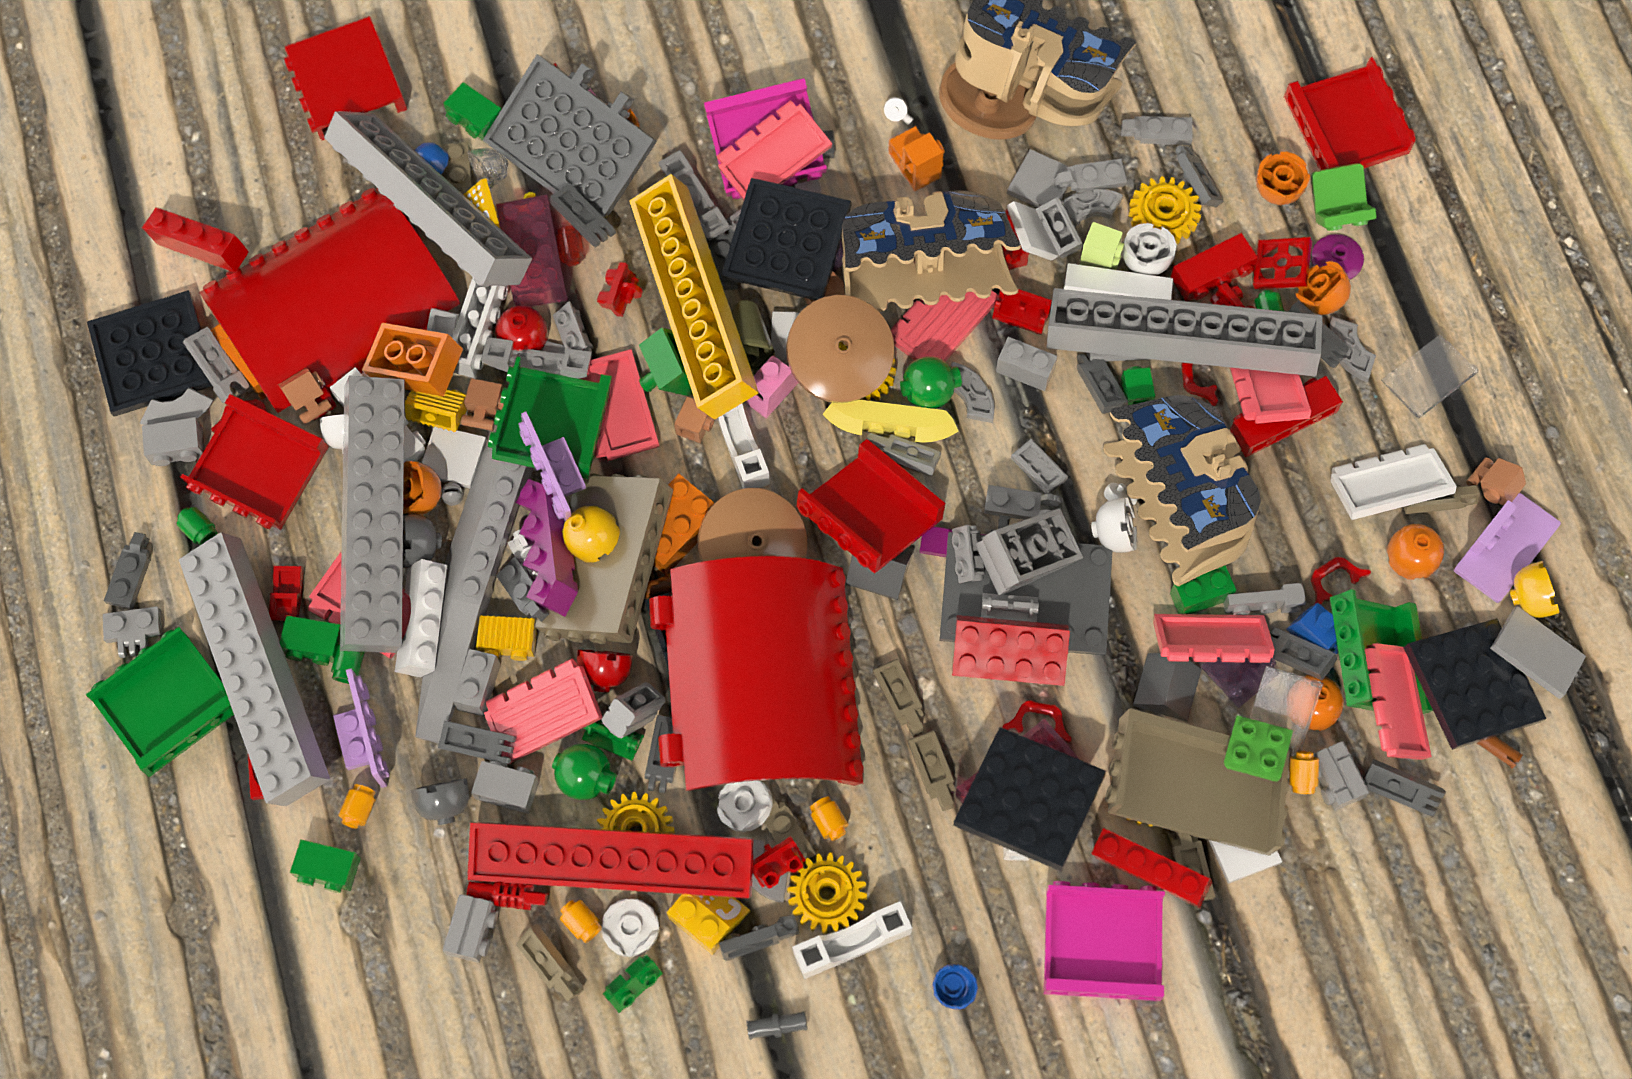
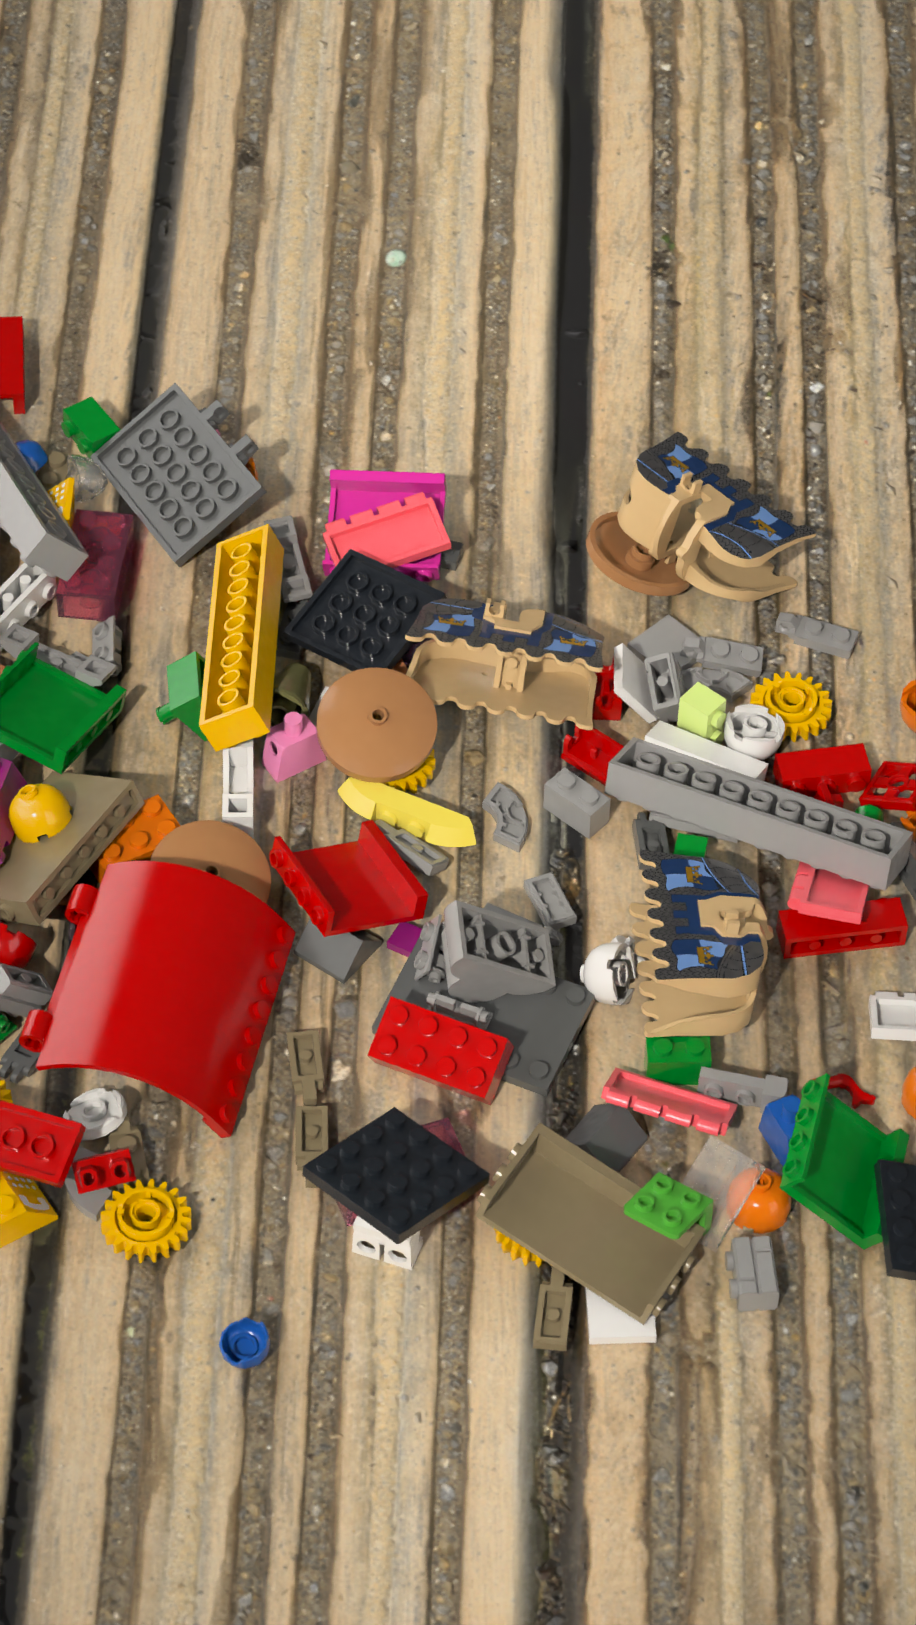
camera: 15 degrees right, 20 degrees down
red cylinder [495,305,549,351] -> none
lavender bracket [518,412,586,521] -> none
dark grey hinge [549,184,616,247] -> none
clear red brick [556,225,586,266] -> none
coral hinge [579,349,659,461] -> none
red hips [597,262,643,317] -> none
nougat brick [674,397,715,443] -> none
dark grey hinge [719,915,799,961] -> none
dark grey pin [746,1011,808,1040] -> none
white arch [792,901,912,979] -> none
light orange brick [810,796,849,841] -> none
white piece [884,97,913,125] -> none
orange brick [889,126,944,191] -> none
coral hinge [890,290,999,362] -> none
green brick [900,356,962,409] -> none
red helmet [1002,700,1072,743] -> none
dark pink panel [1043,881,1165,1001] -> none
red brick [1091,828,1212,908] -> none
dark grey hinge [1176,145,1224,207] -> none
red helmet [1181,362,1218,406] -> none
clear purple hinge [1201,657,1280,708] -> none
dark grey hinge [1270,627,1337,680] -> none
light orange brick [1289,751,1319,794] -> none
dark grey hinge [1363,759,1446,816] -> none
coral hinge [1365,643,1432,760] -> none

